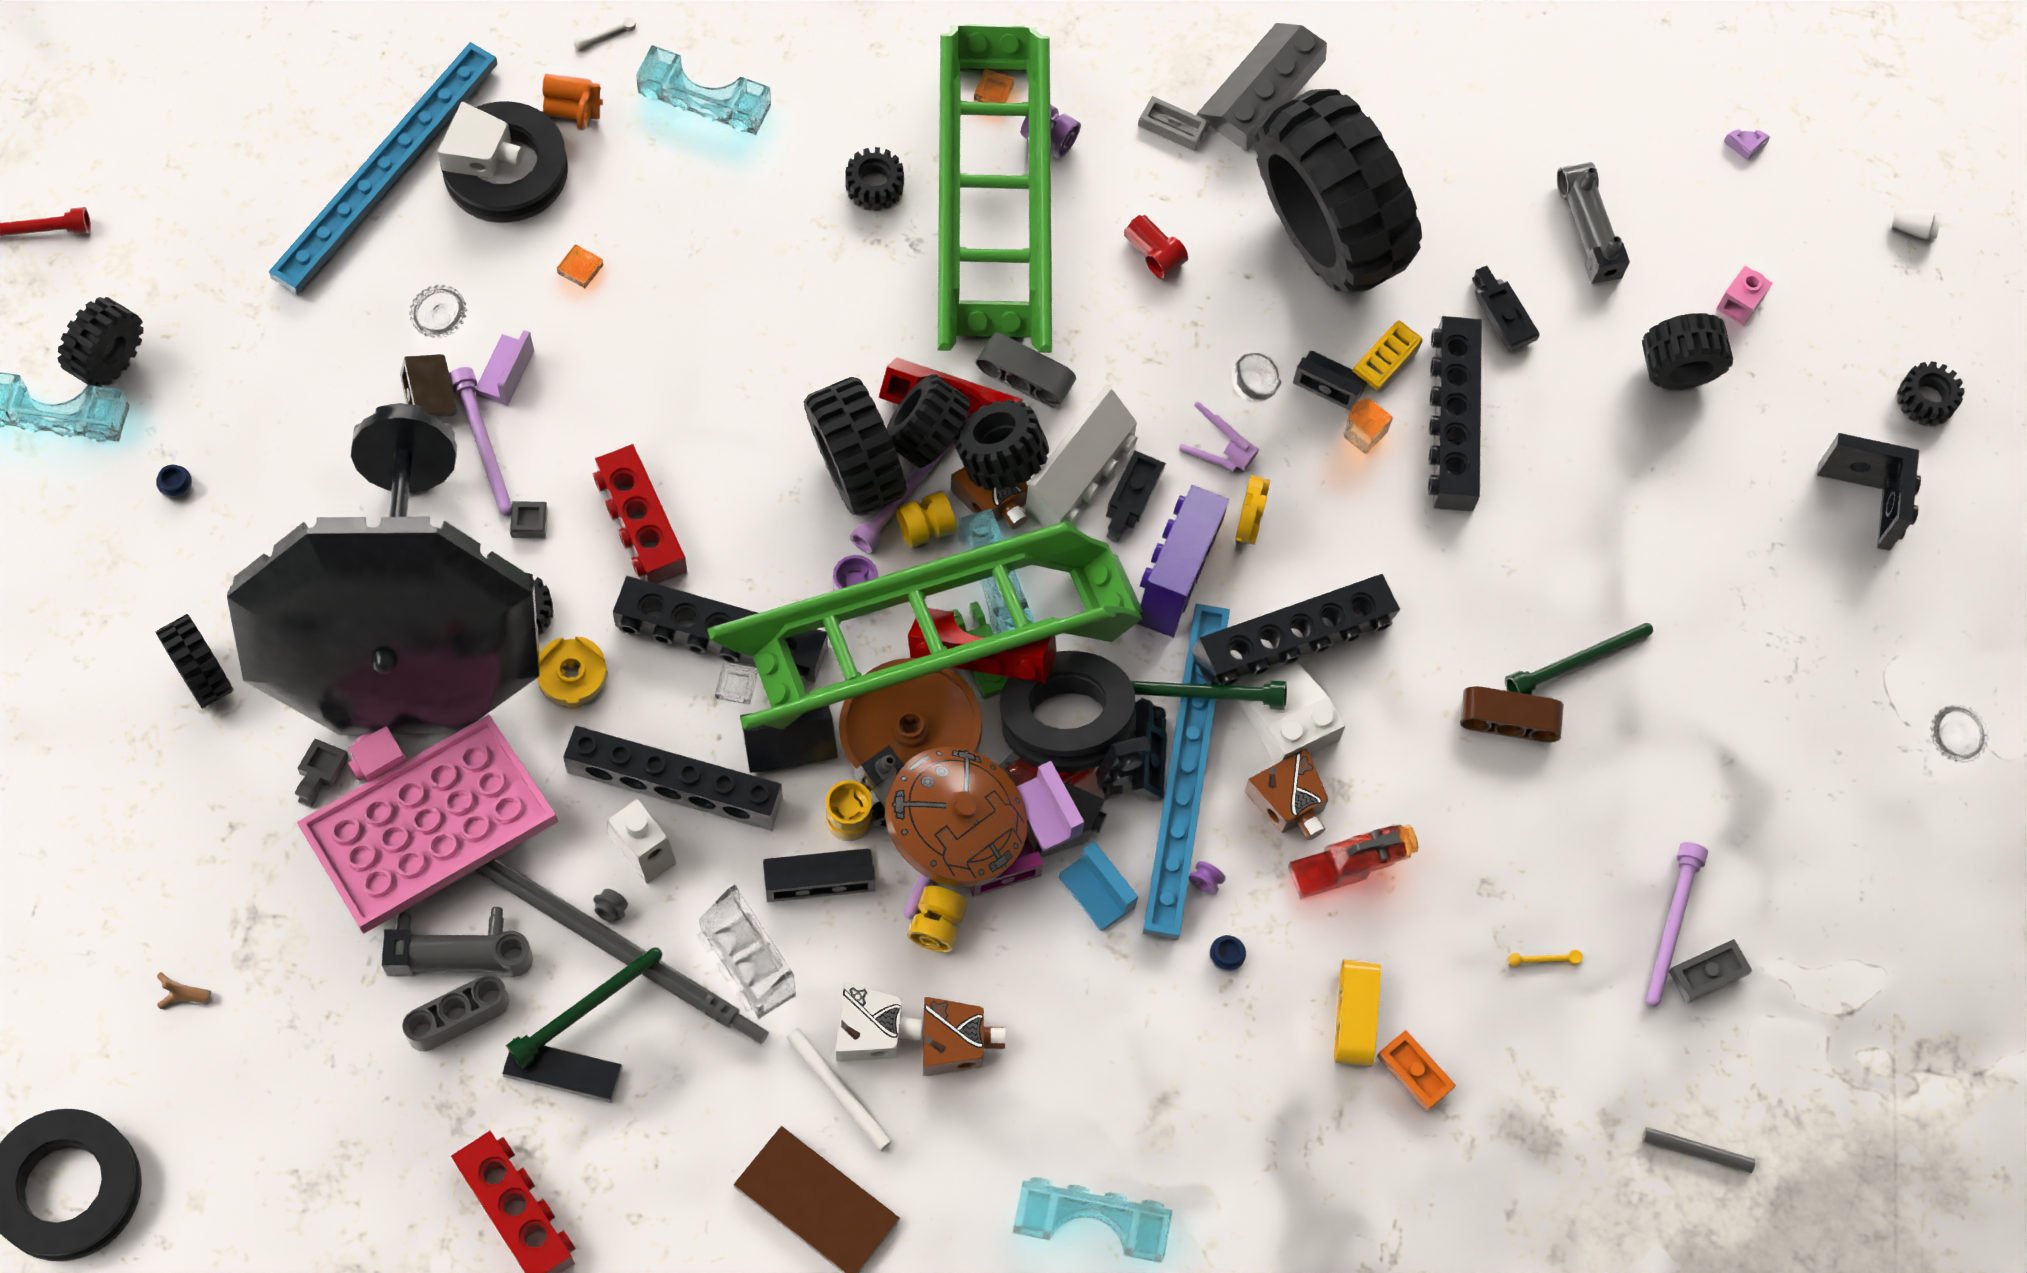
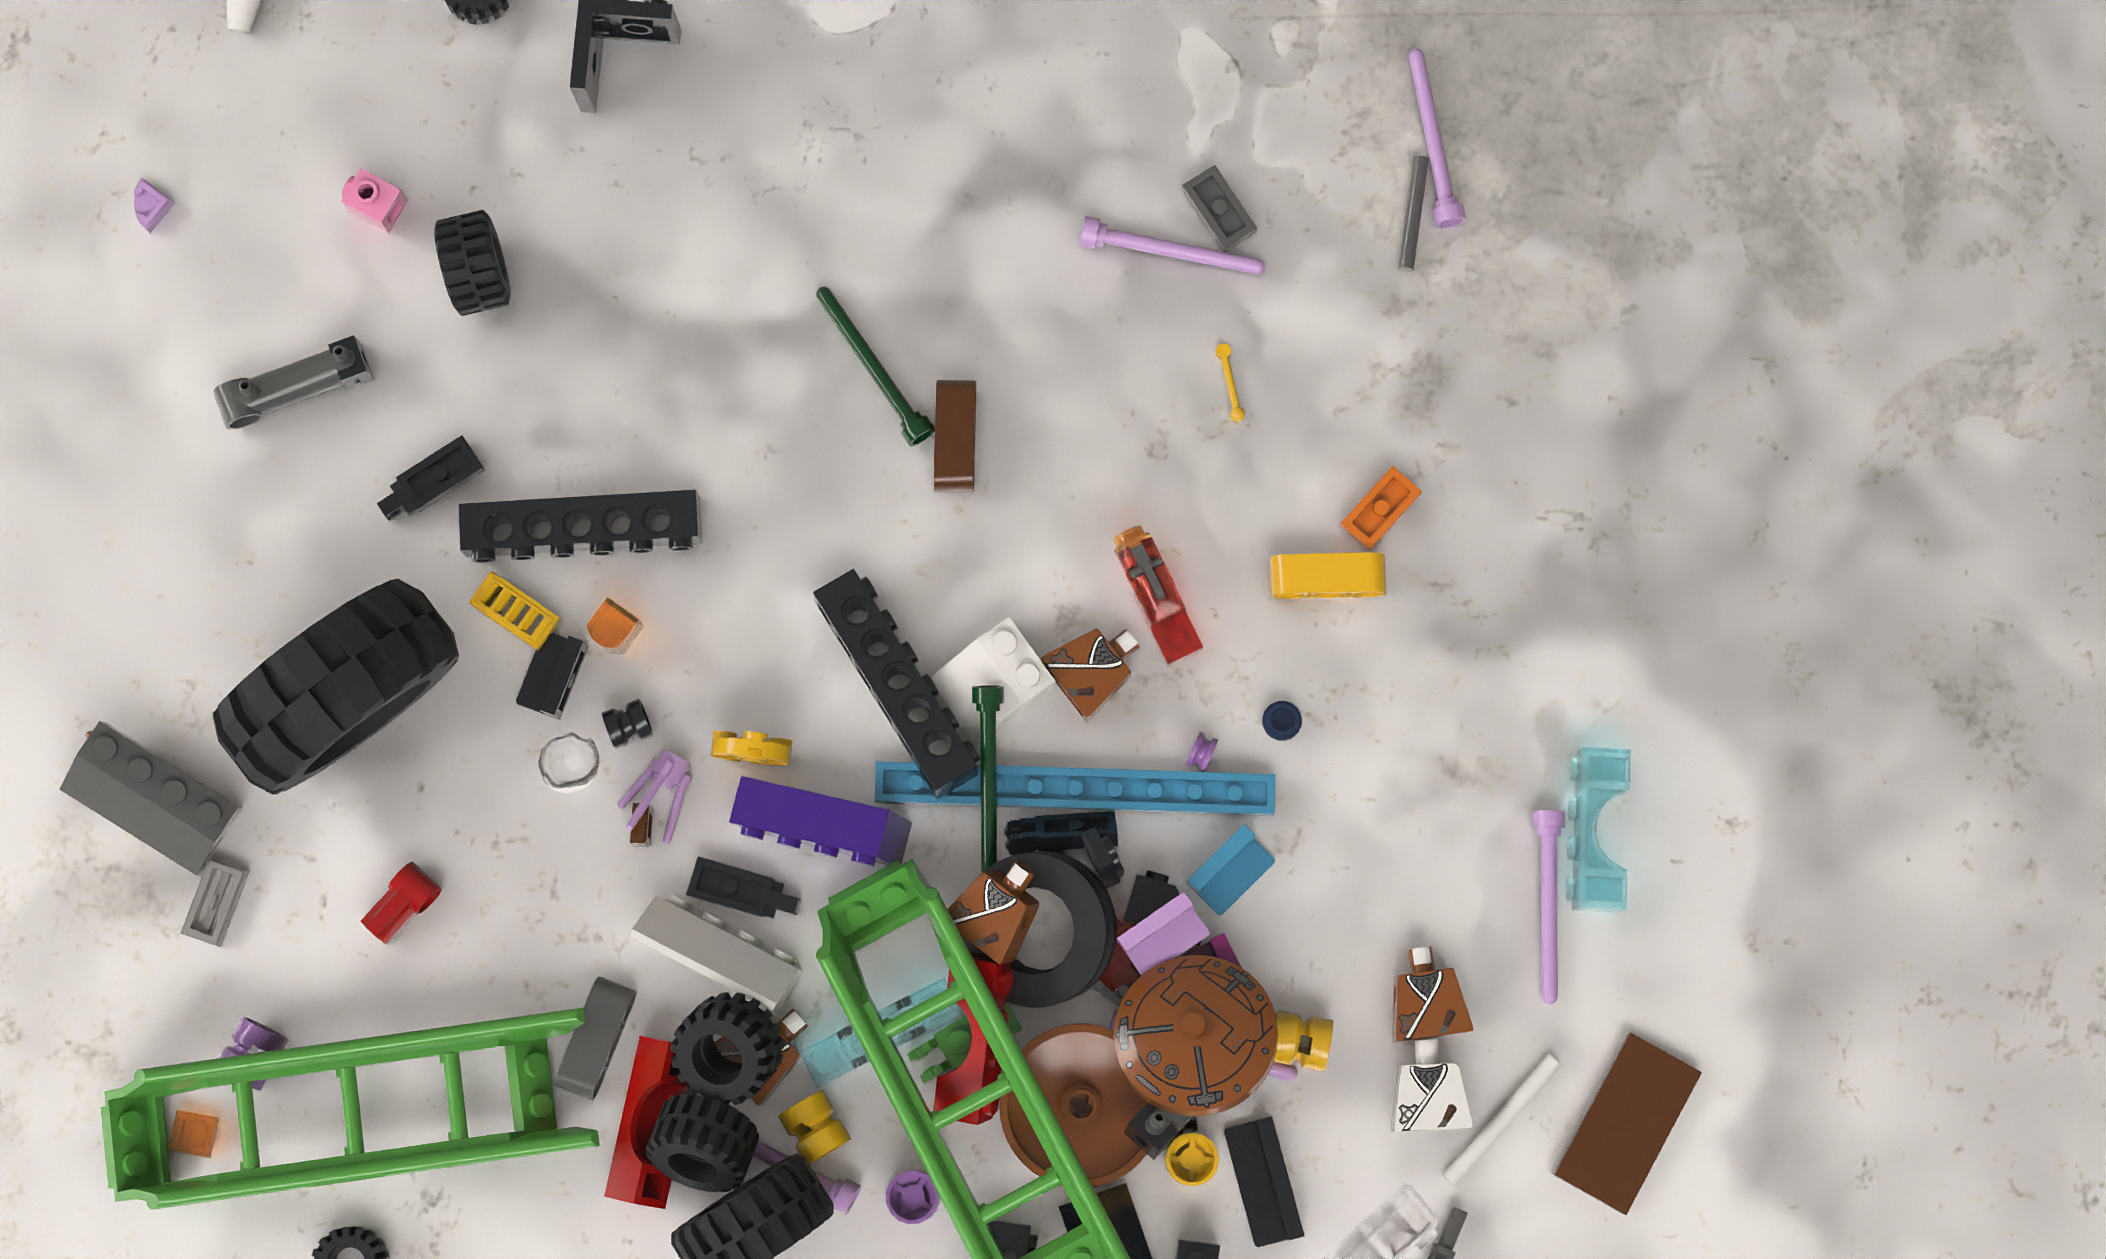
camera: 90 degrees left, 15 degrees up
none -> black wheel [602,699,653,749]
none -> reddish brown tile [630,803,653,847]
none -> dark orange torso [948,860,1039,965]
none -> lavender piece [1409,49,1466,229]
none -> lavender piece [1533,810,1565,1004]

